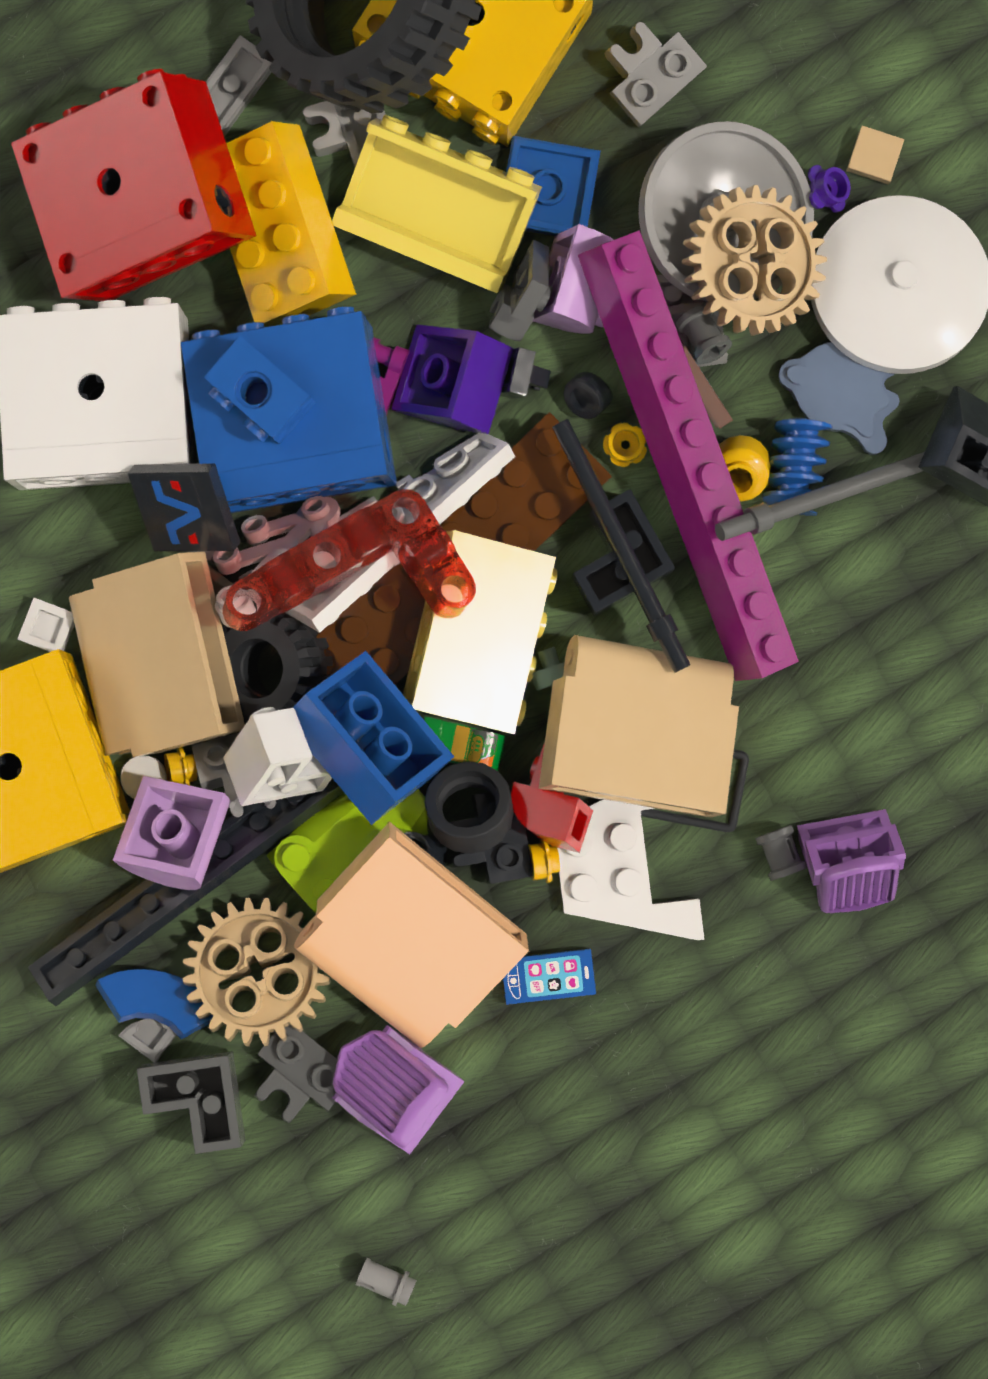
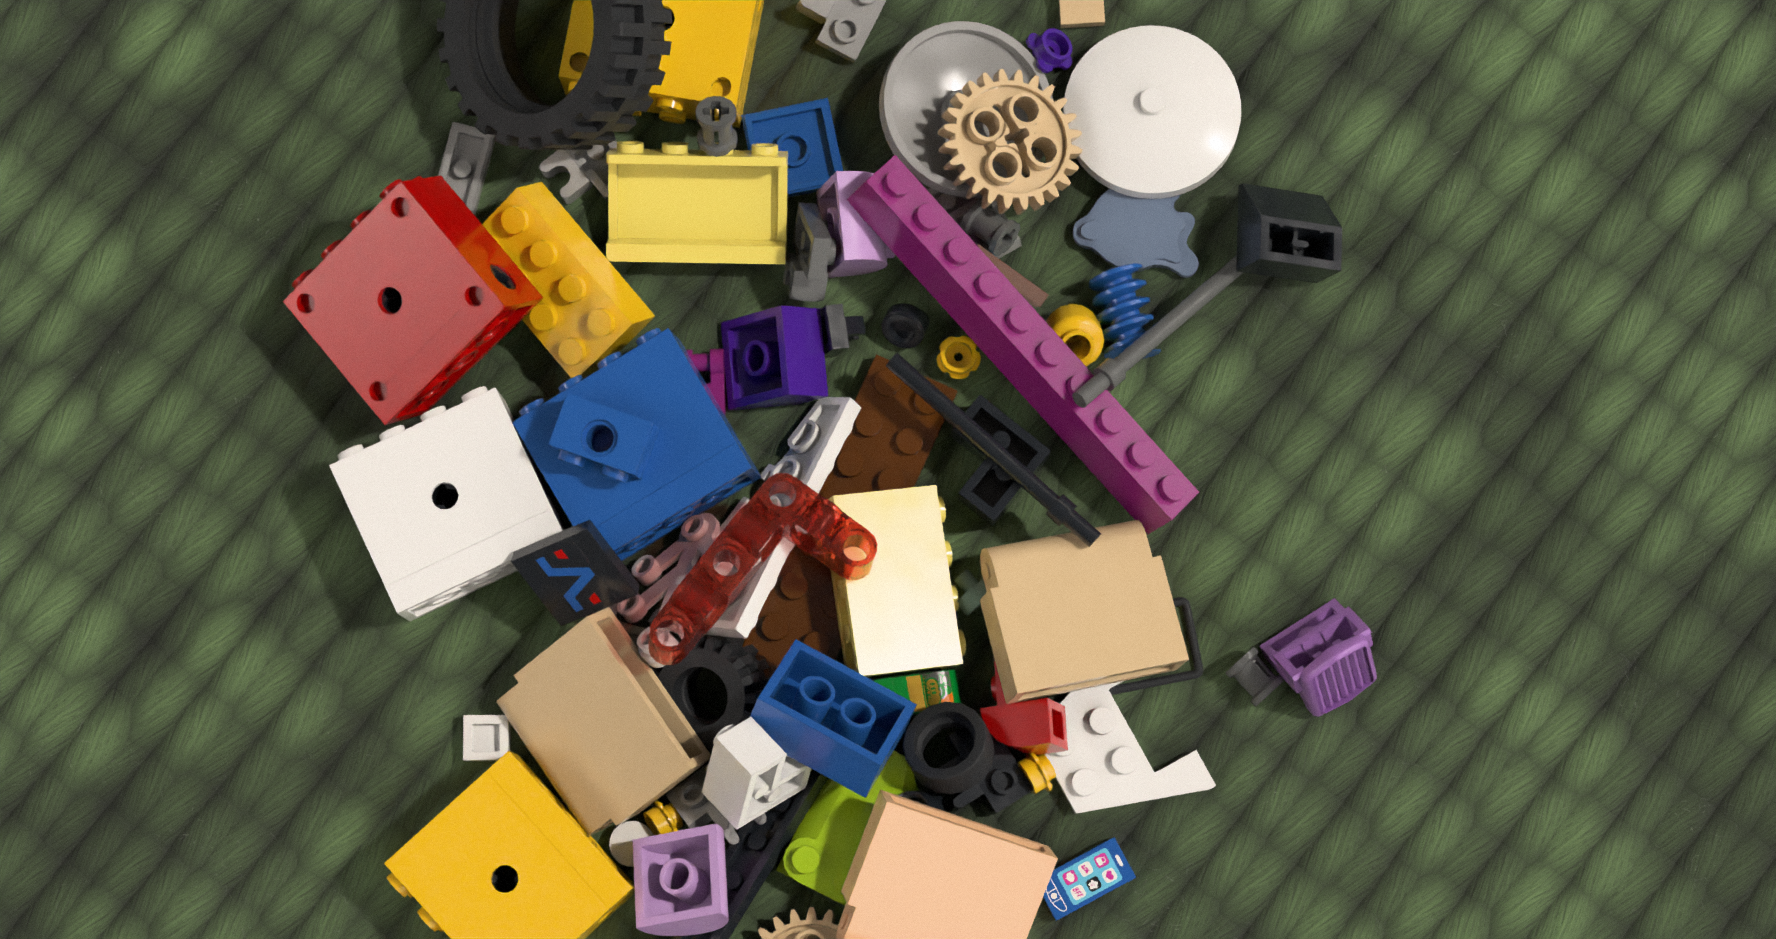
camera: 20 degrees left, 5 degrees down
none -> dark grey bush [695,96,738,157]

